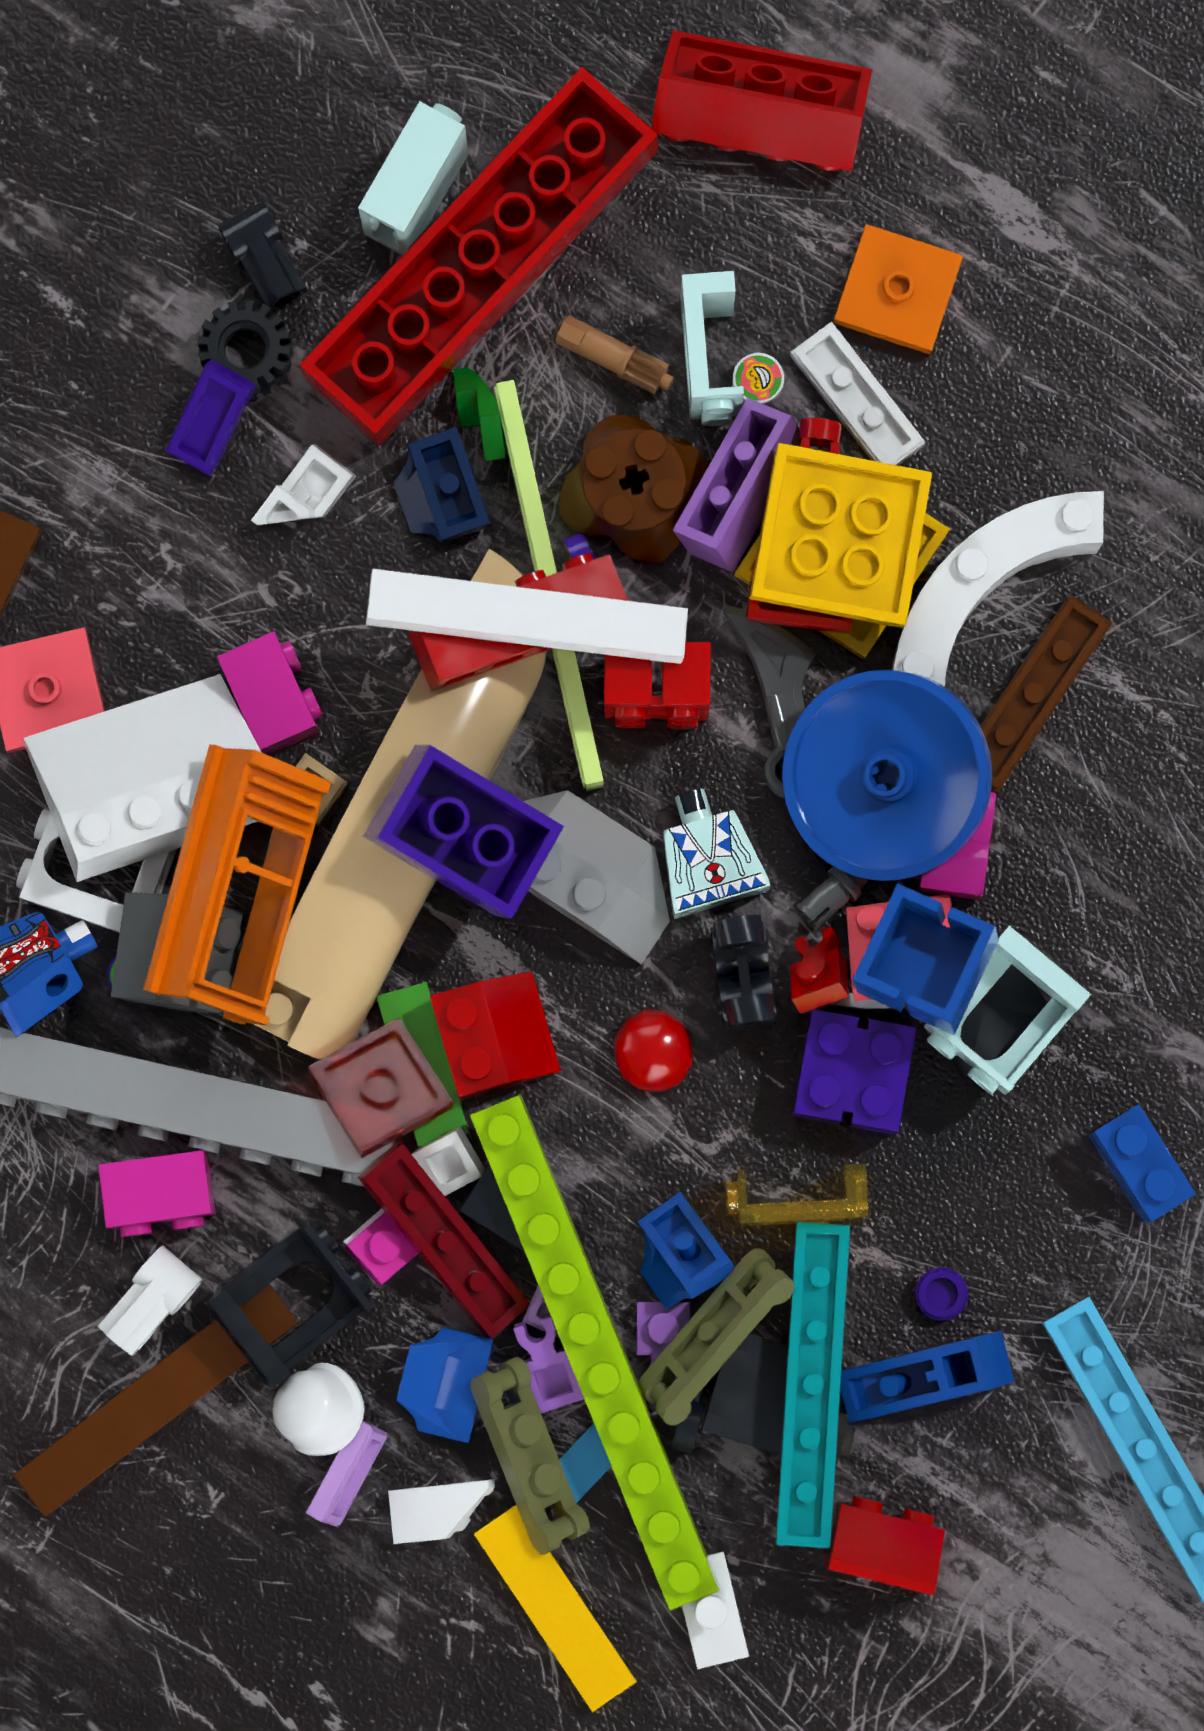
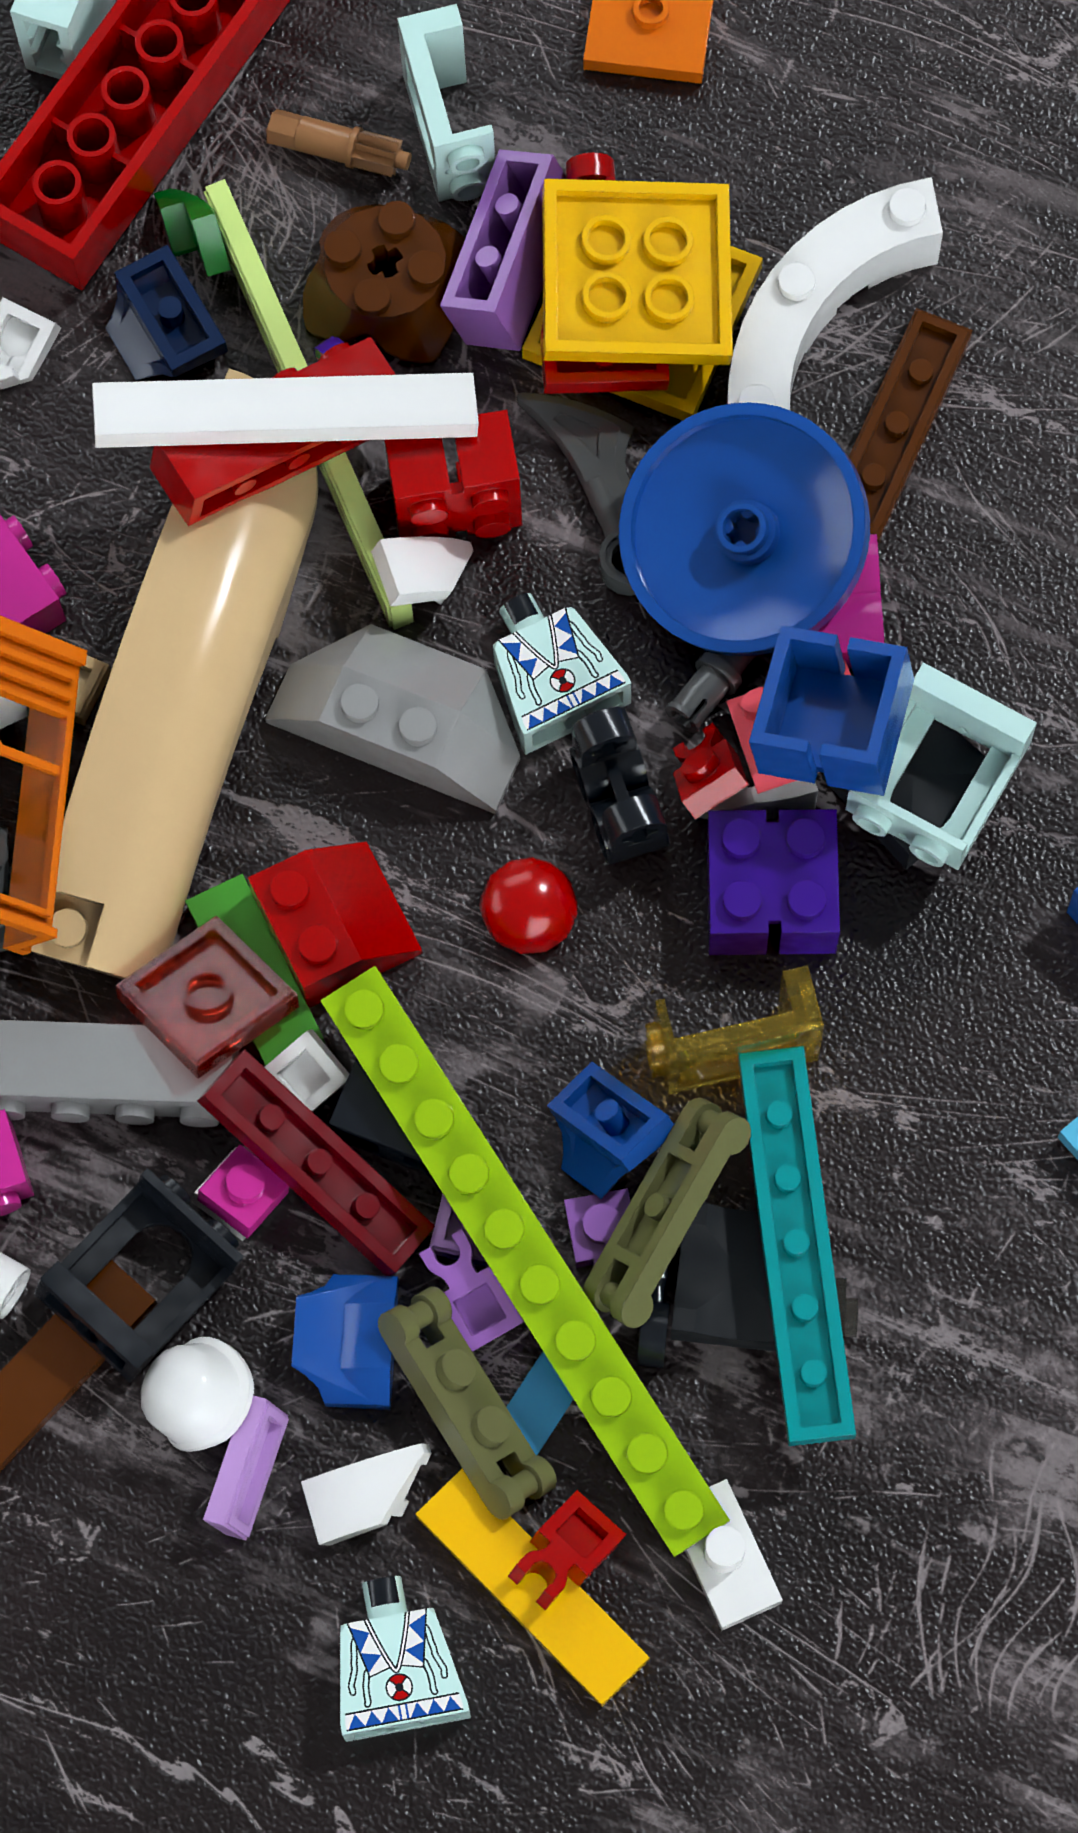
camera: 10 degrees left, 10 degrees down
dark purple brick [363,745,564,919] -> none
tile [732,353,784,405] -> none
white tile [790,322,925,466] -> none
red slope [824,1495,945,1596] -> none
blue slope [840,1330,1015,1423] -> none
dark purple tile [914,1267,968,1321] -> none
none -> torso [340,1576,471,1742]
none -> white slope [371,536,473,606]
none -> red plate [508,1490,626,1610]

